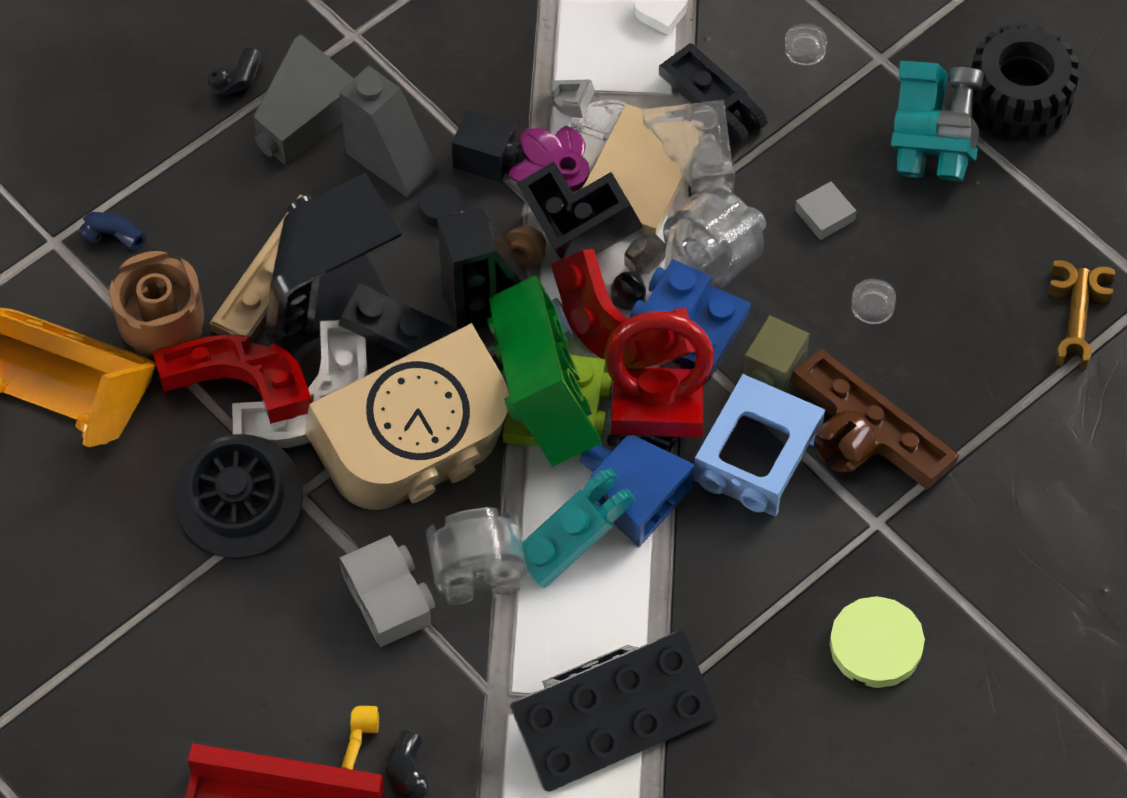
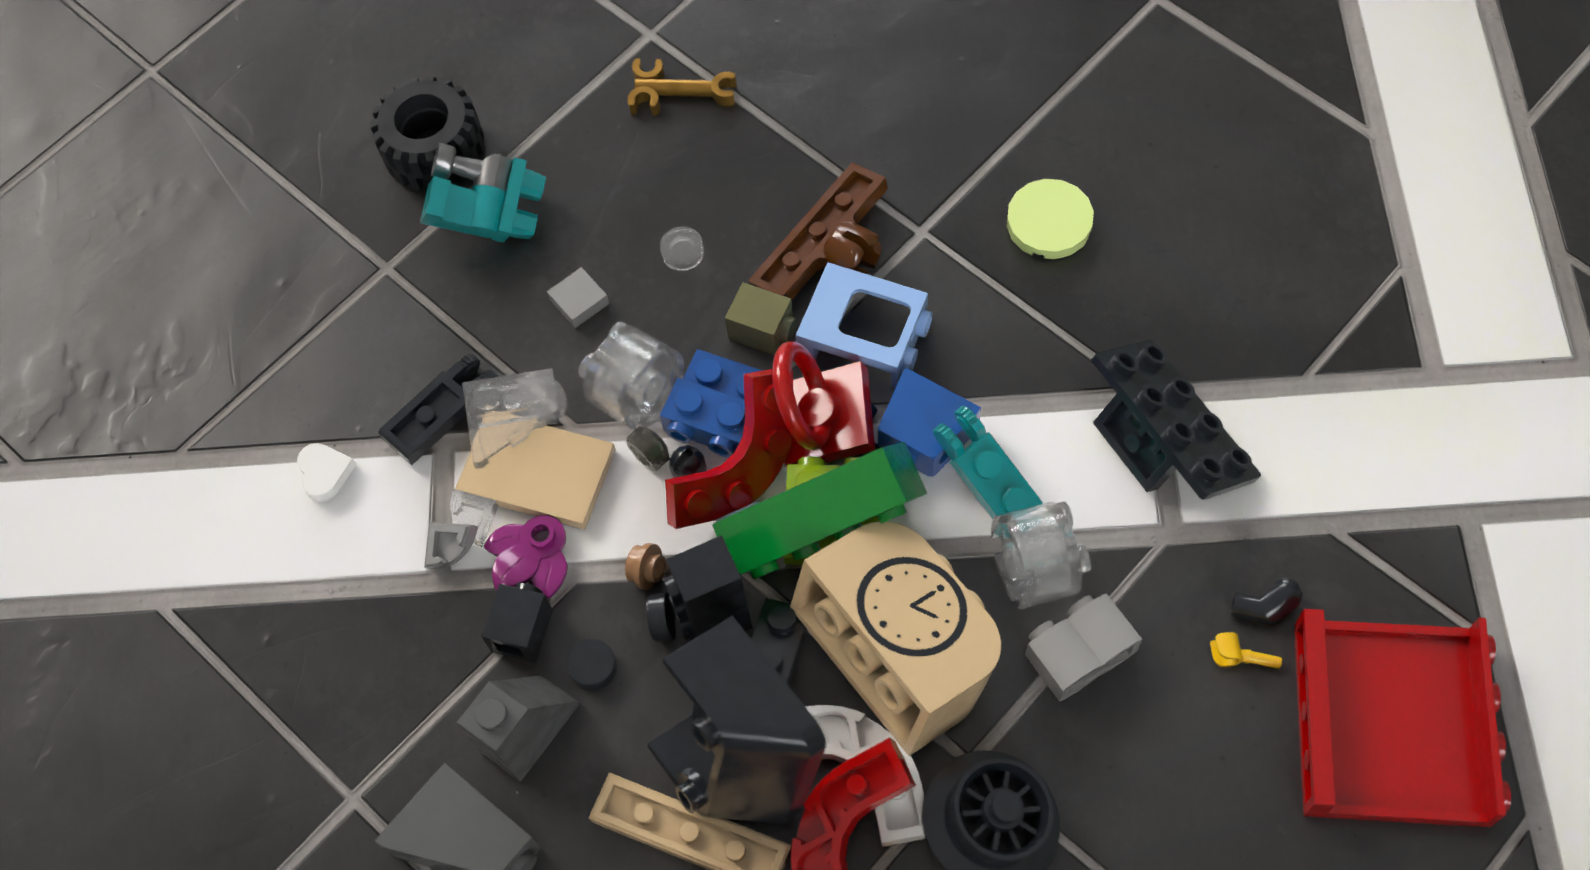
camera: 90 degrees left, 5 degrees up
black brick [516,161,643,259] -> none
clear tile [784,23,827,65] -> none

